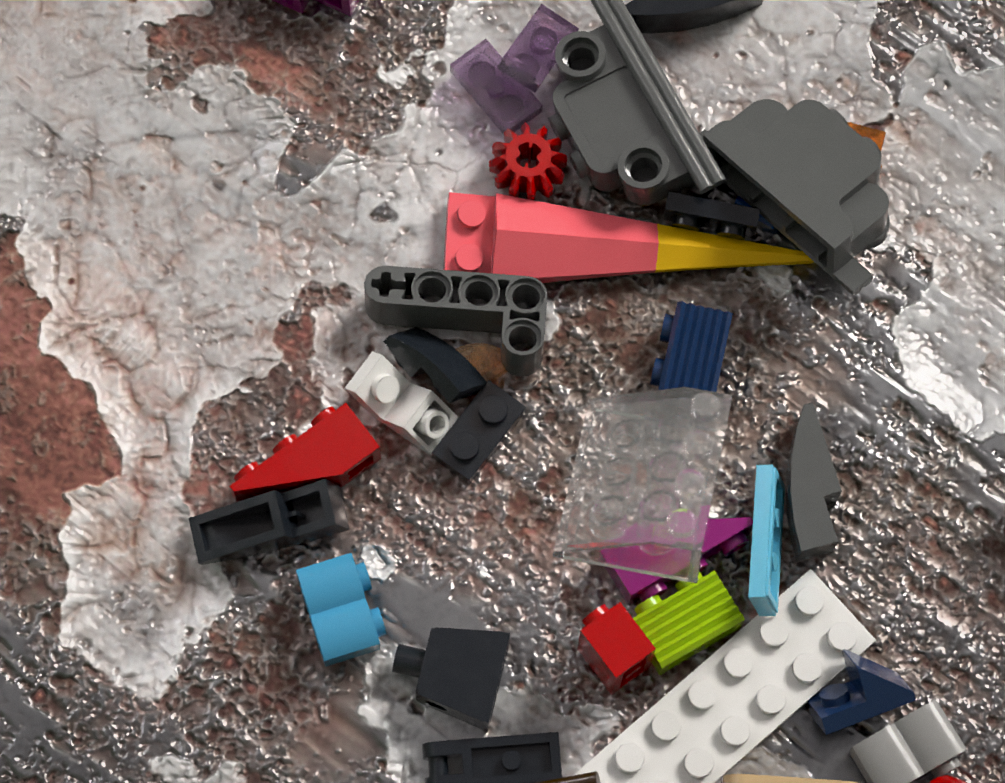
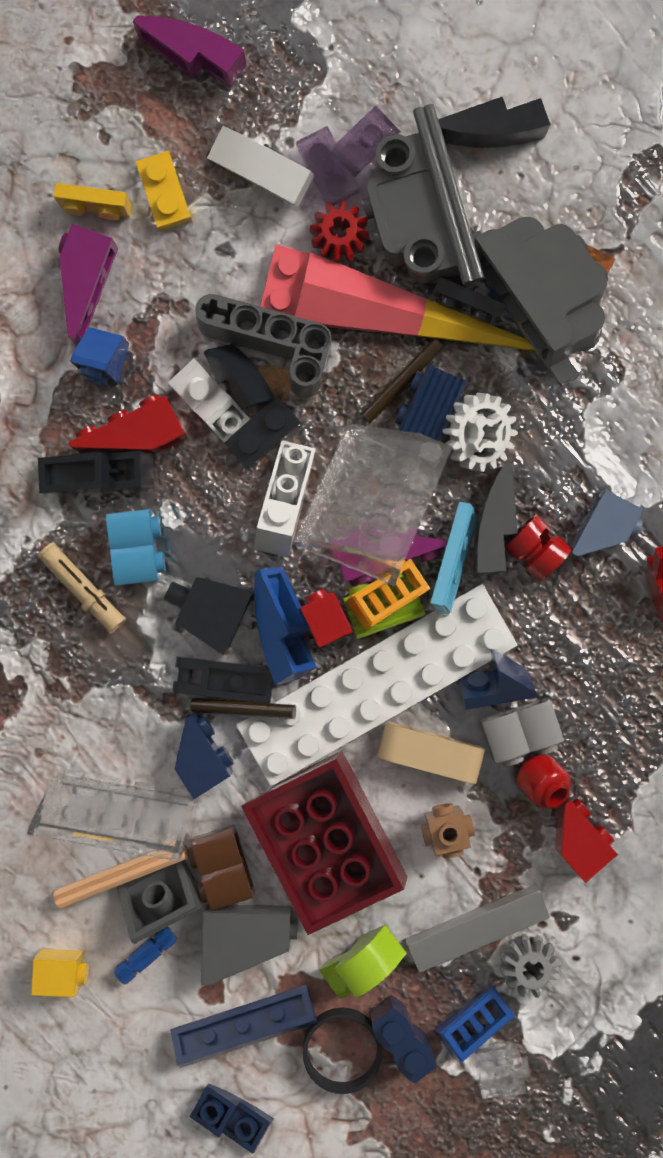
camera: 15 degrees right, 15 degrees up
none -> tan pin [37,542,127,634]
none -> yellow plate [53,183,132,220]
none -> magenta slope [58,224,118,345]
none -> blue slope [70,327,129,387]
none -> yellow plate [135,150,192,232]
none -> white slope [207,126,314,208]
none -> white slope [254,440,316,558]
none -> blue slope [254,566,317,685]
none -> light orange slope [347,558,431,631]
none -> dark brown bar [360,338,444,424]
none -> white gear [443,393,518,472]
none -> red wheel [504,514,572,582]
none -> sand blue slope [568,489,644,557]

